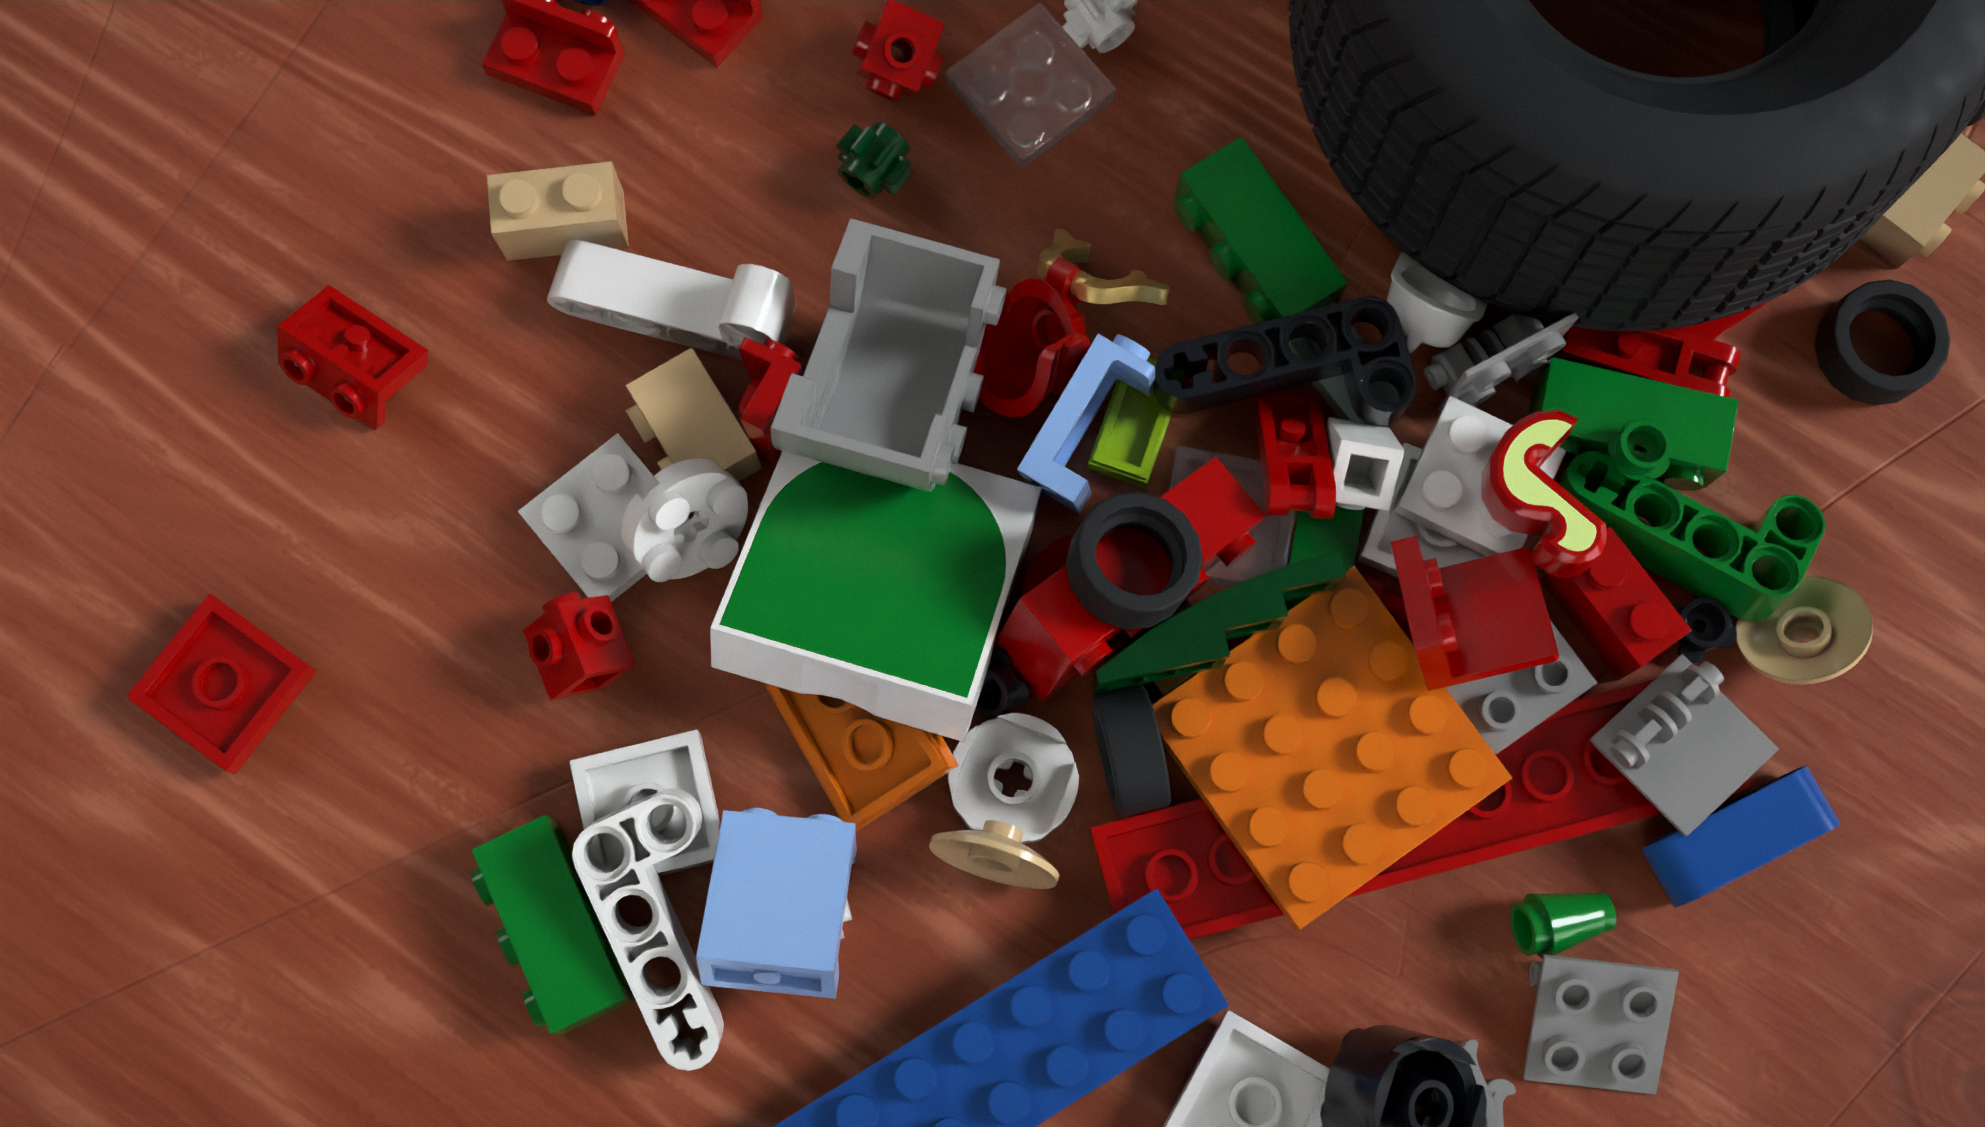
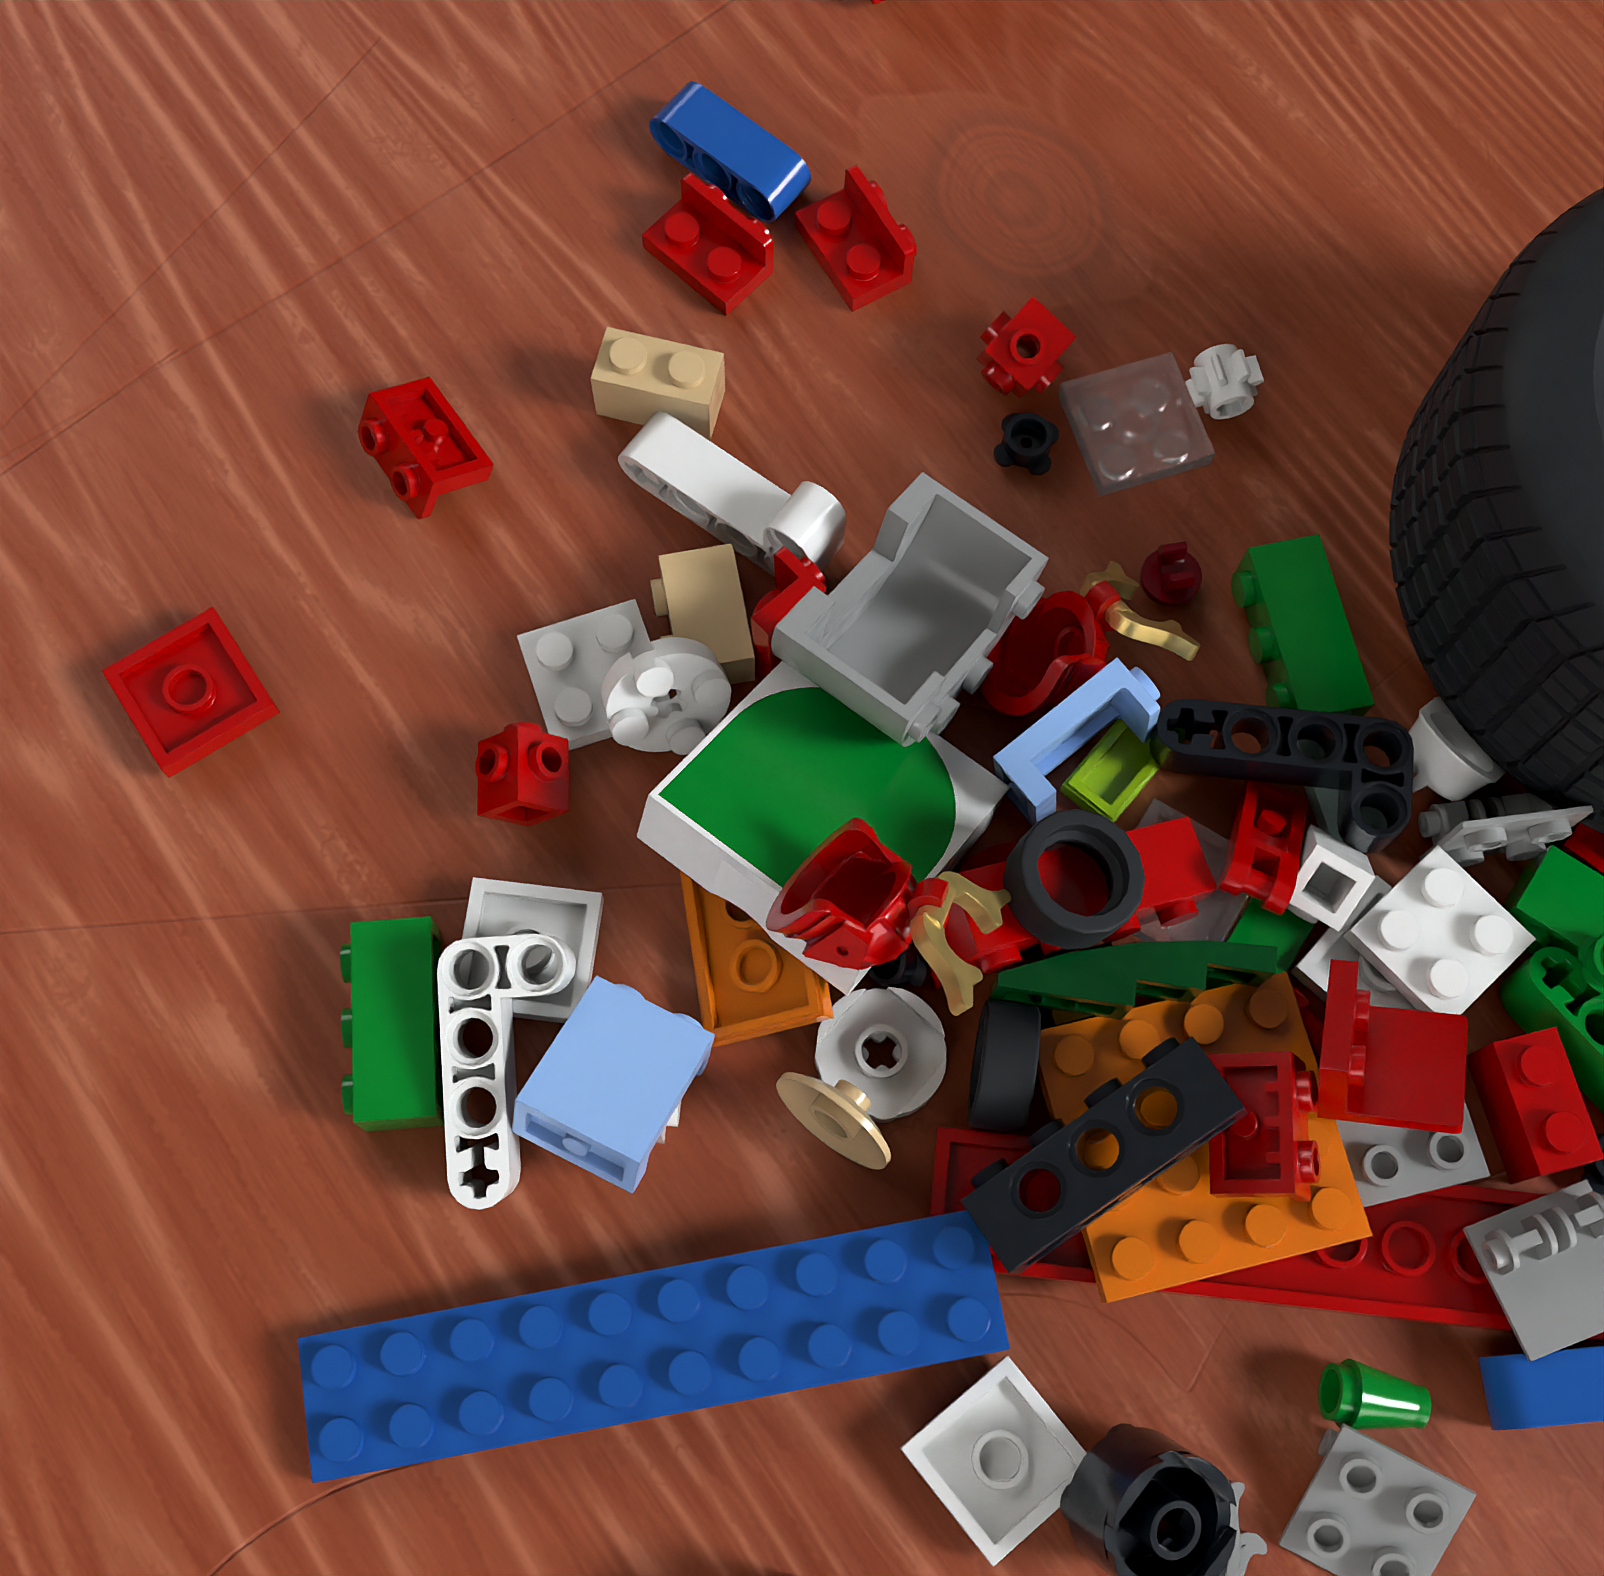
camera: 20 degrees right, 5 degrees down
dark green gear [836,121,912,199] -> none
red animal [1481,410,1607,578] -> none
none -> red helmet [766,818,1011,1016]
none -> black brick [960,1036,1248,1274]
none -> black plate [993,413,1059,476]
none -> dark red plate [1140,541,1202,607]
none -> red bracket [1207,1051,1321,1201]

